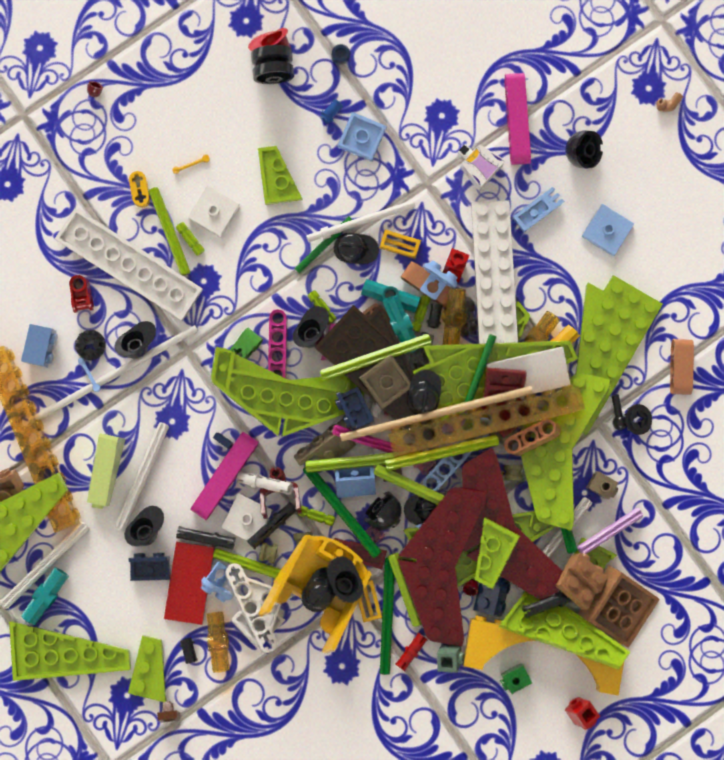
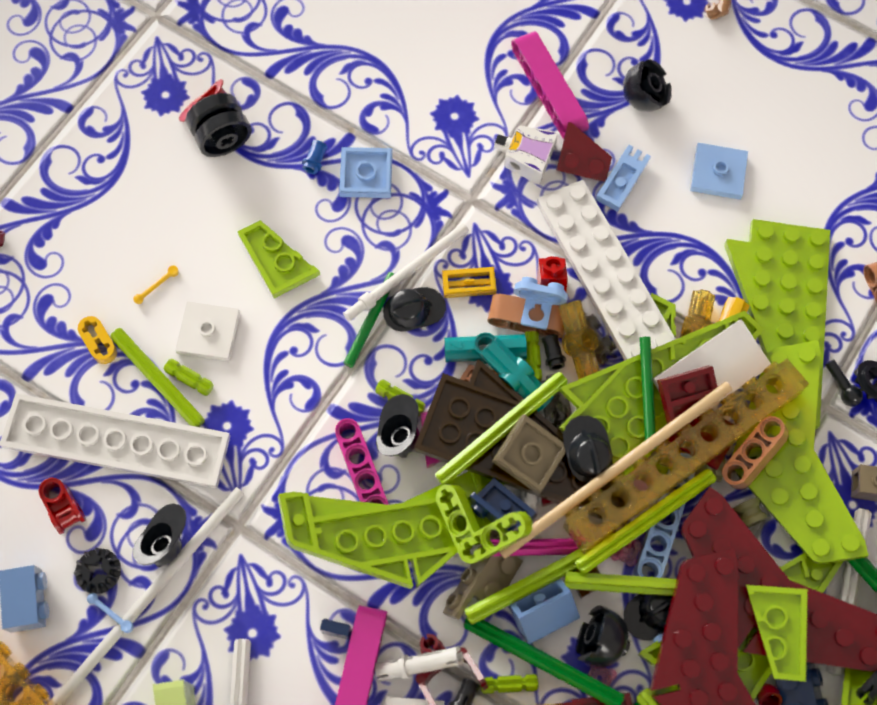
camera: 25 degrees left, 15 degrees down
bright green piece [230,328,263,359] -> none
dark blue tile [331,44,350,64] -> none
none -> lime beam [436,484,533,564]
none -> dark red wing [556,122,612,182]

